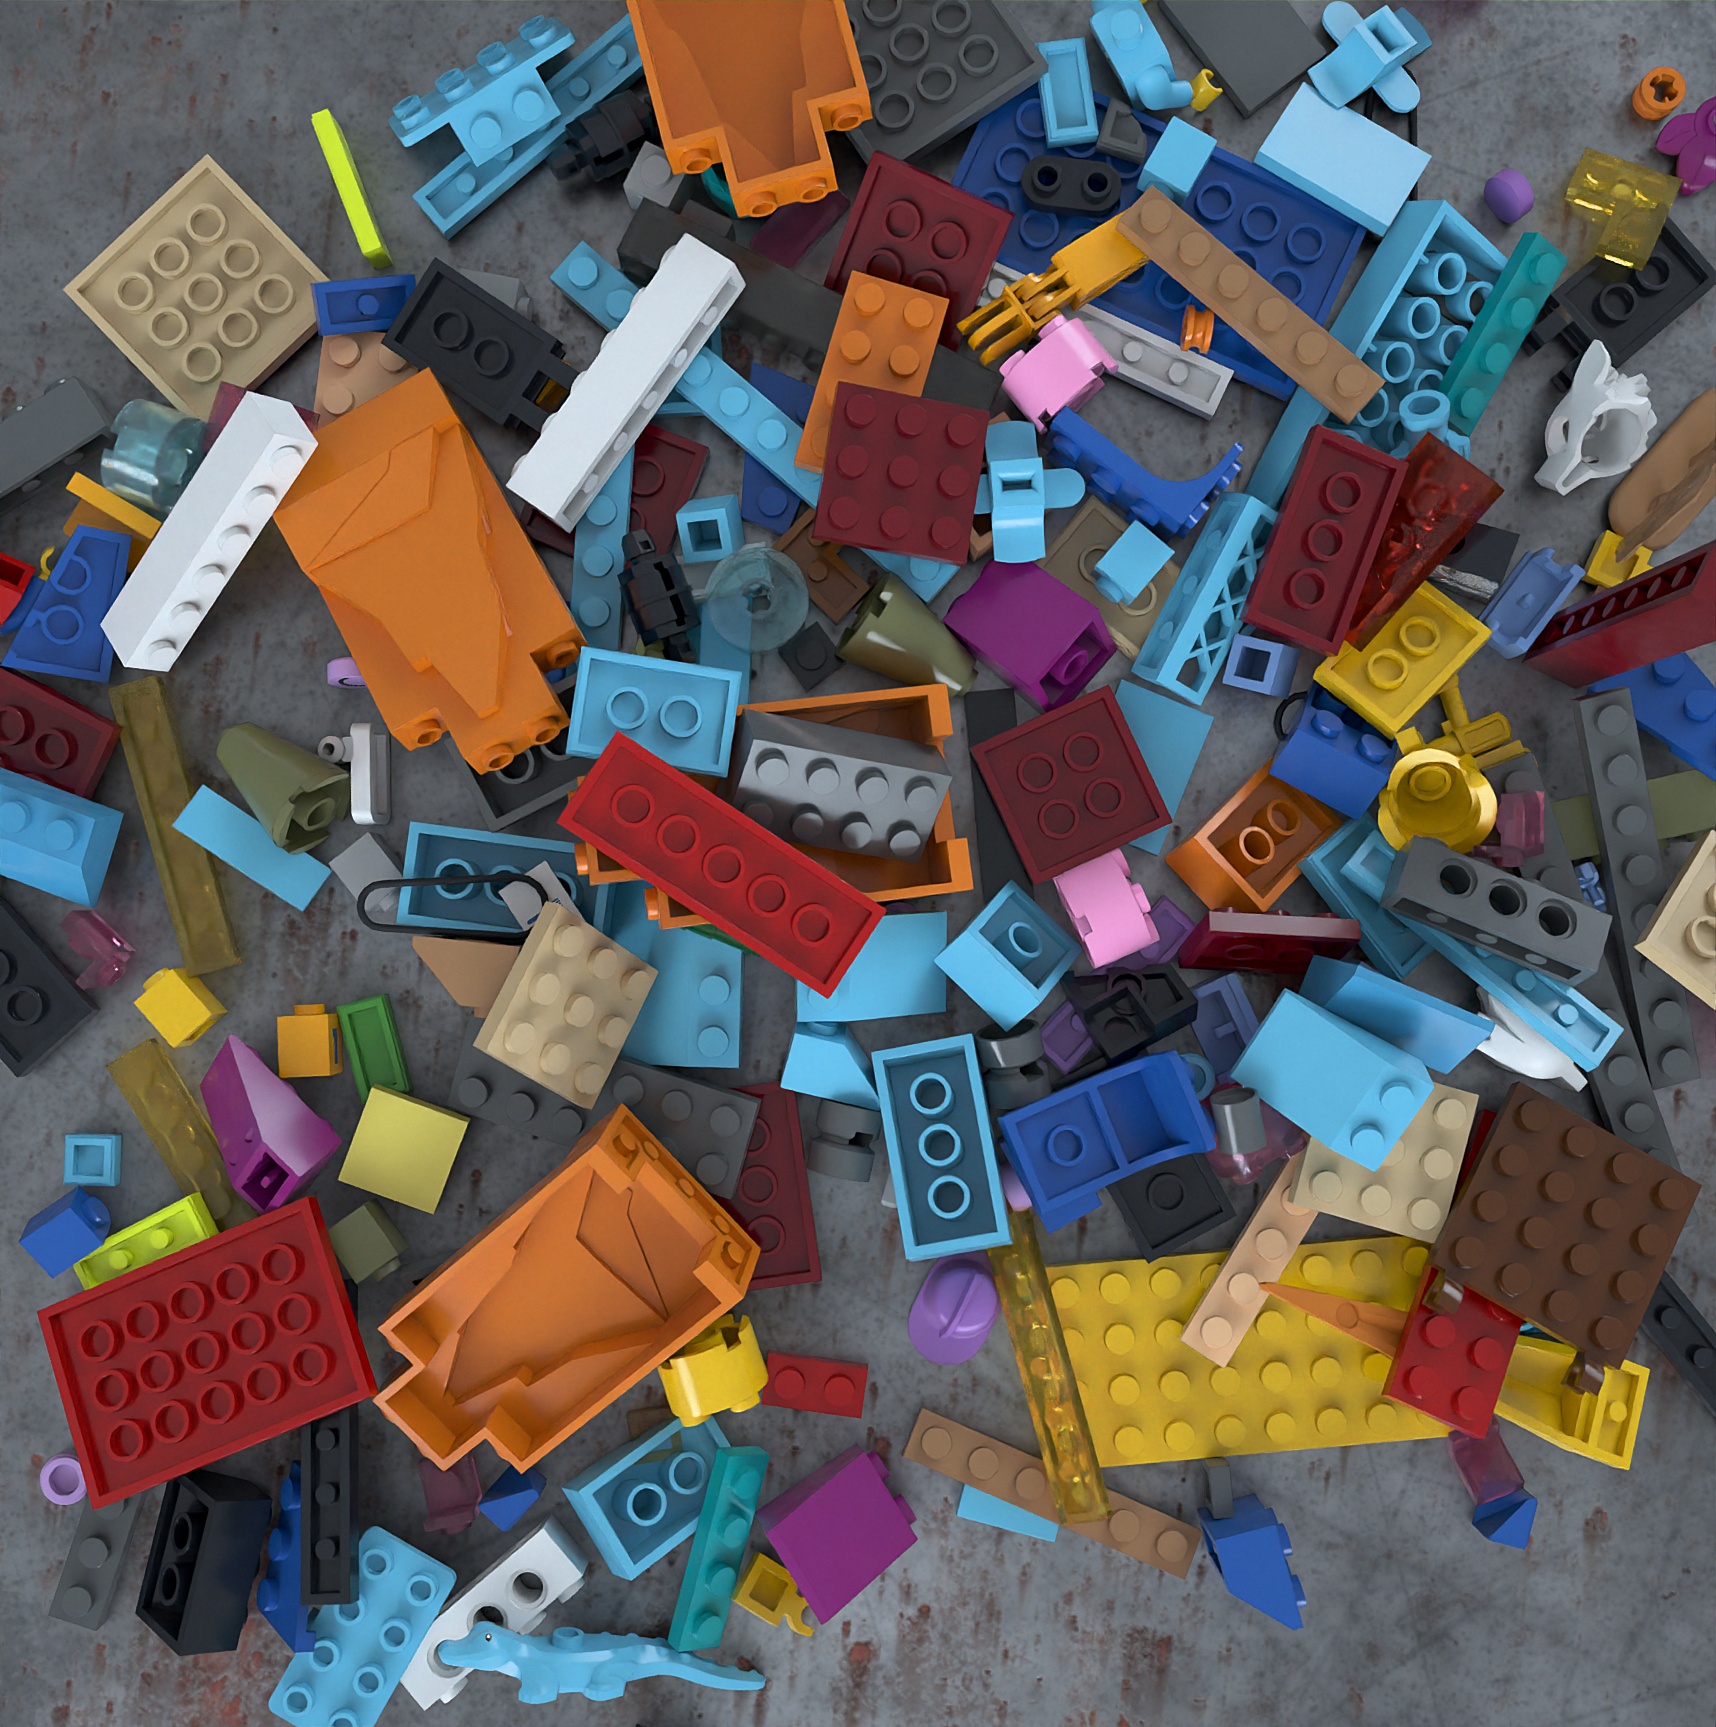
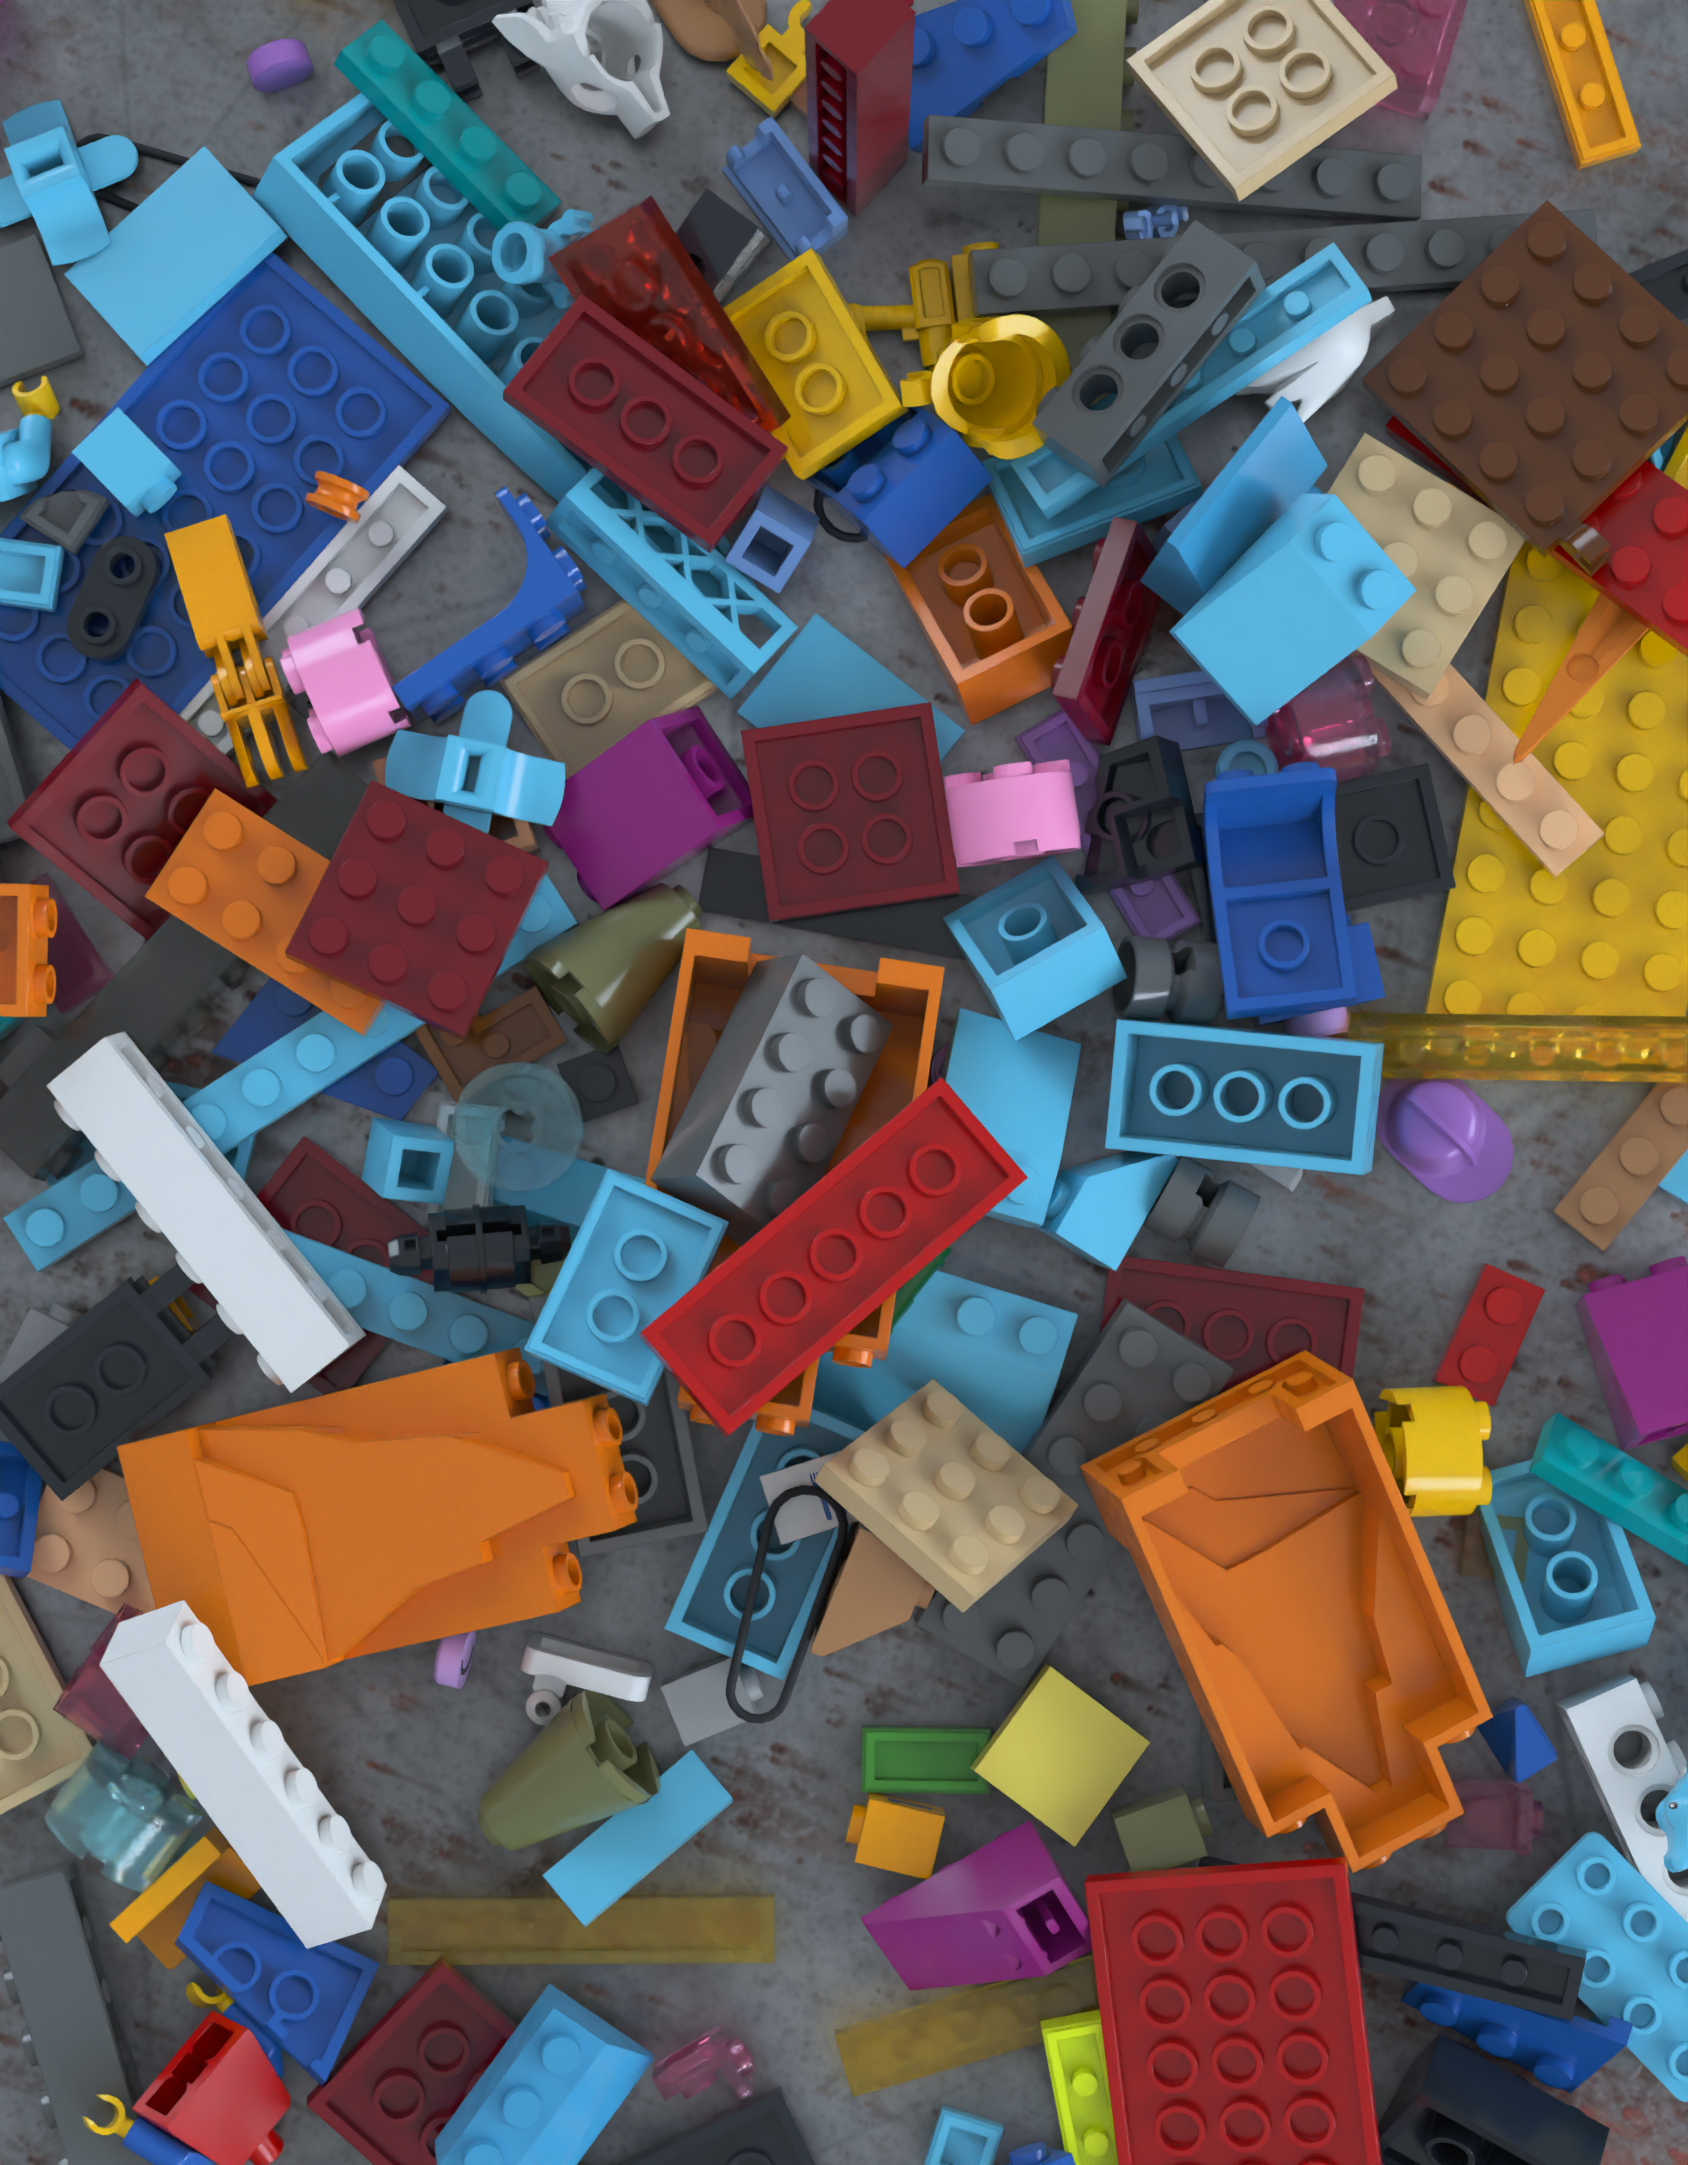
camera: 75 degrees left, 0 degrees up
yellow brick [133,967,228,1048] -> none
medium azure brick [1090,519,1175,607] -> none
medium nougat plate [1116,185,1386,425] -> none
dark grey beam [1210,1087,1267,1155] -> none
clear pink bracket [1473,791,1544,867] -> none

